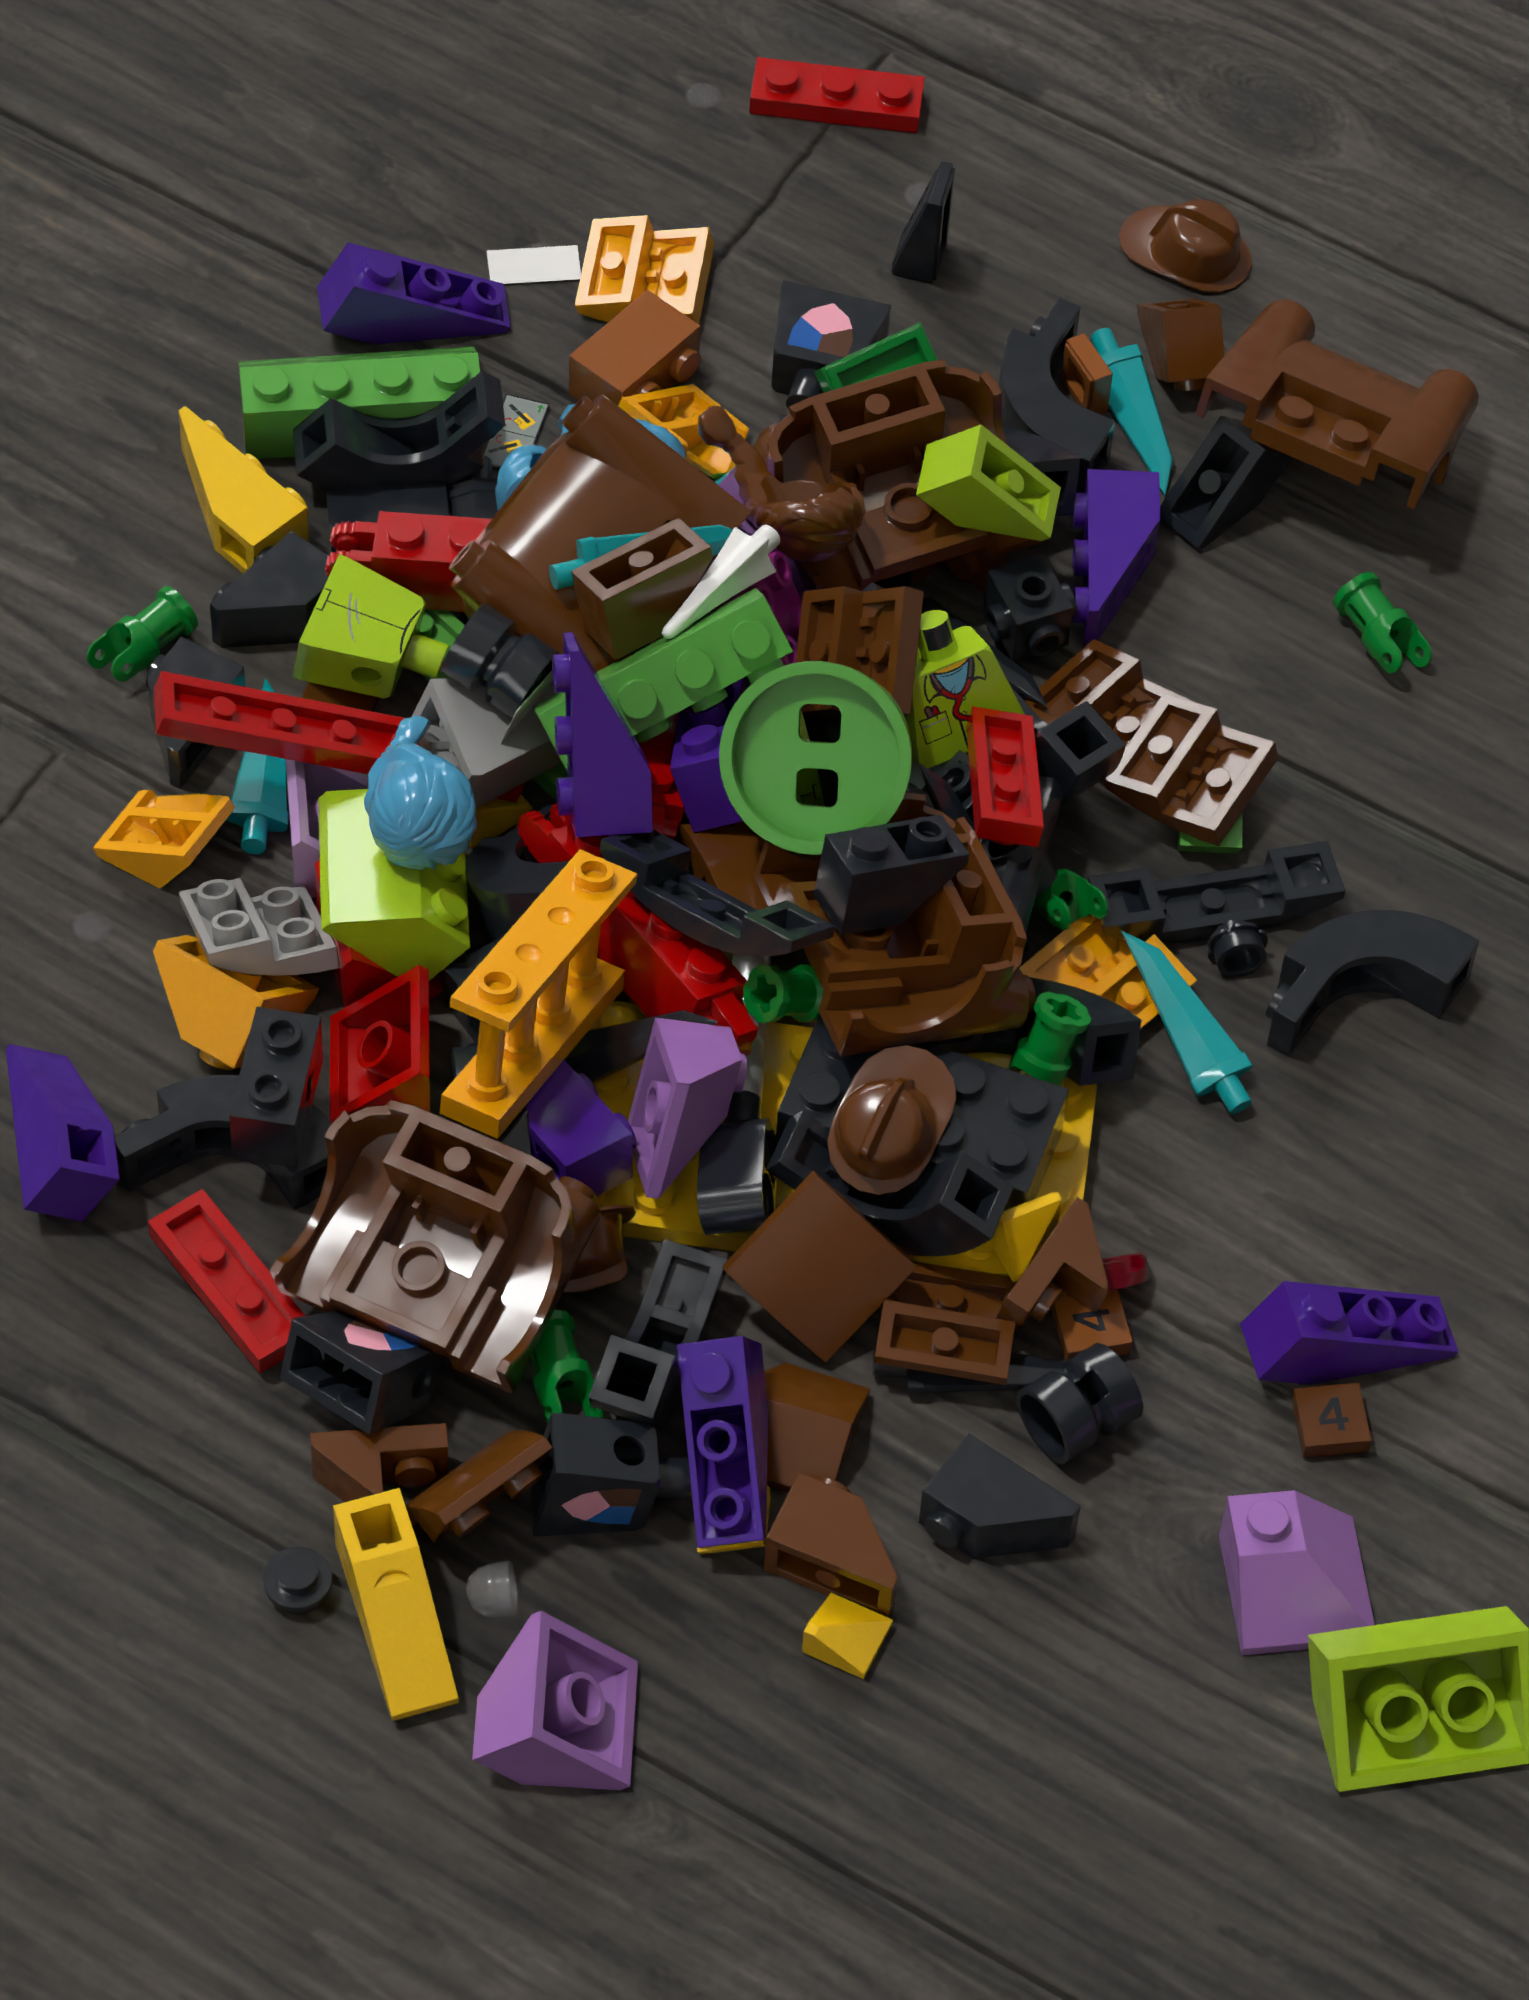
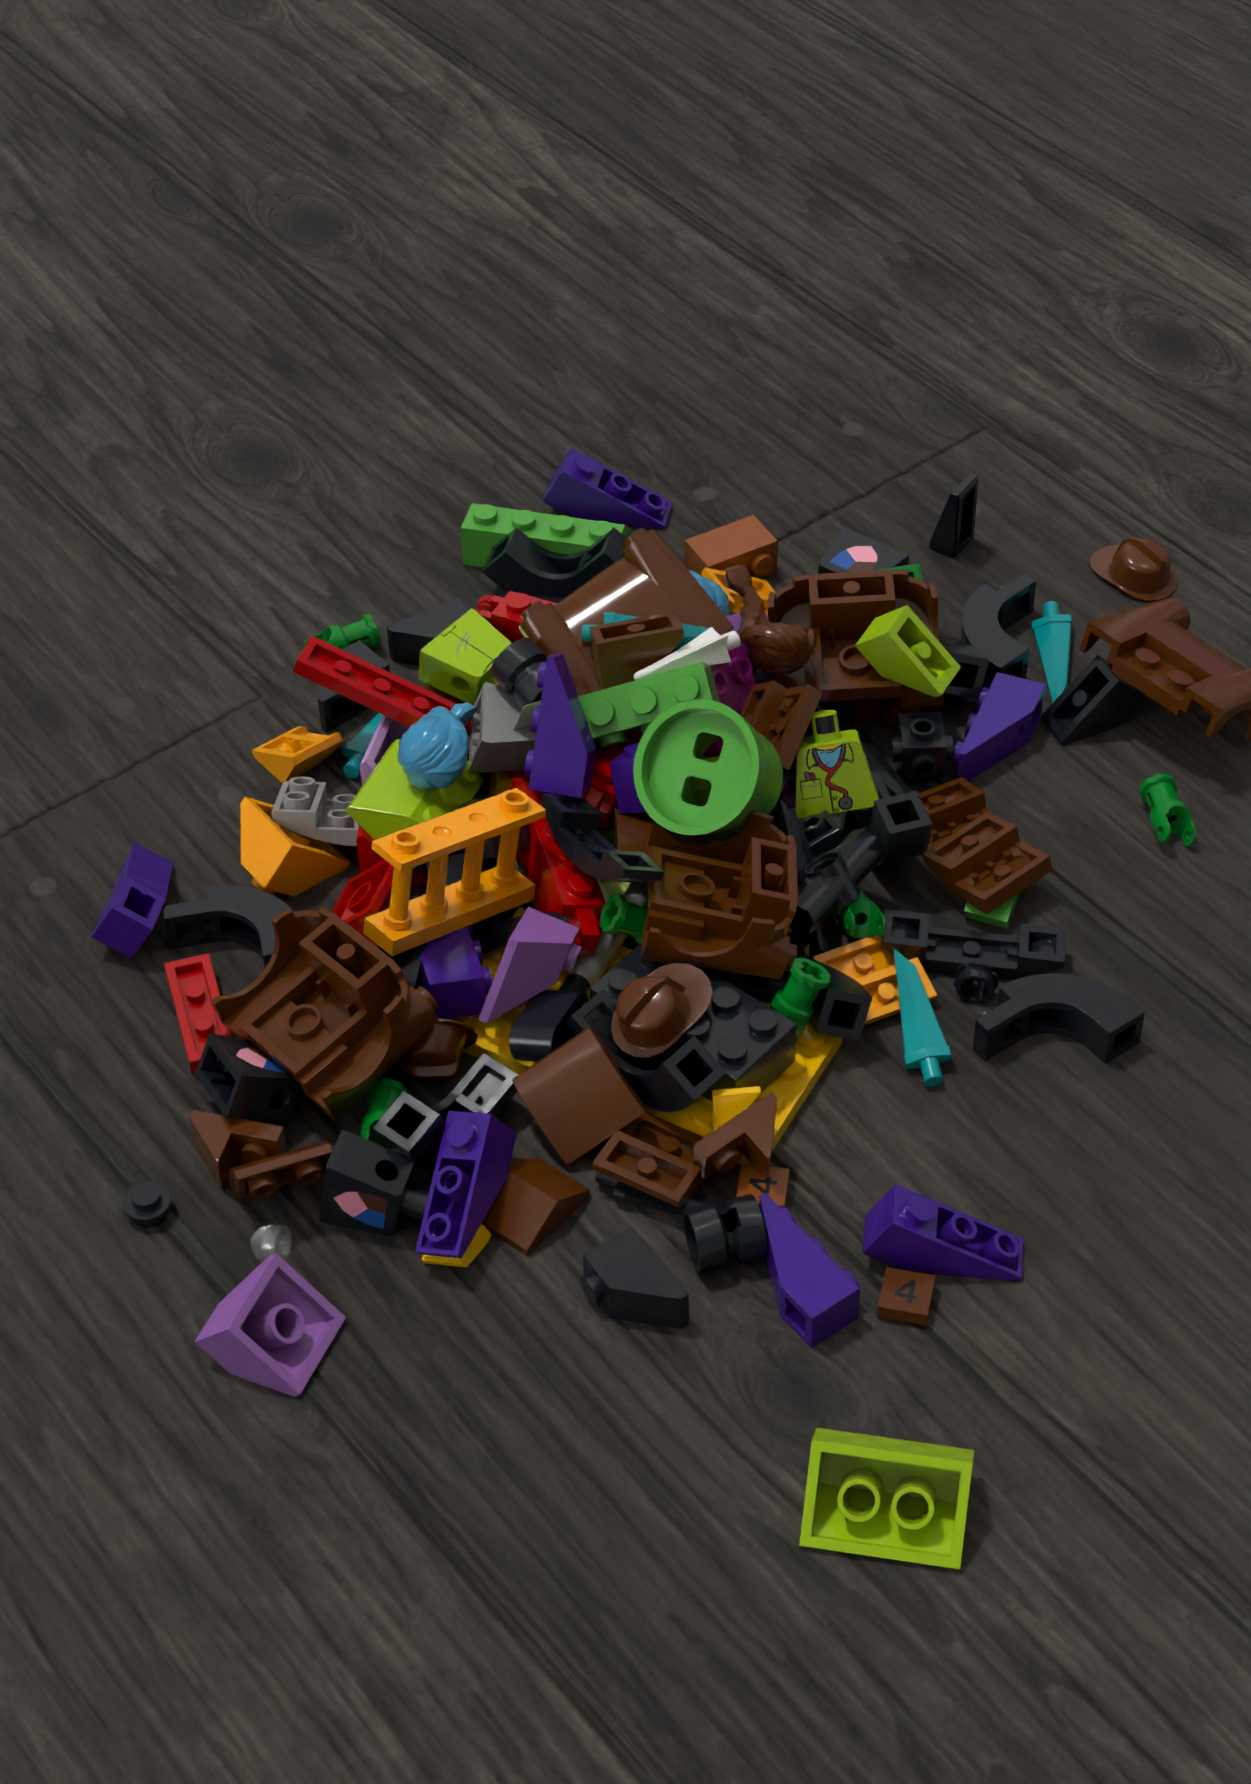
camera: 25 degrees right, 10 degrees down
yellow slope [178,406,309,573] -> none
black brick [229,1007,323,1168] -> none
yellow slope [333,1488,459,1721] -> none
white sticker [487,245,581,284] -> none
light orange slope [575,215,715,324] -> none
red plate [749,57,925,133] -> none
reddish brown slope [764,1472,898,1618] -> none
yellow slope [802,1593,893,1679] -> none
black slope [814,814,970,935] -> none
red plate [966,706,1044,847] -> none
dark orange tile [1061,333,1113,415] -> none
dark red tile [1102,1252,1150,1291] -> none
reddish brown slope [1137,298,1225,391] -> none
medium lavender slope [1219,1490,1375,1656] -> none
none -> dark purple slope [759,1193,860,1348]

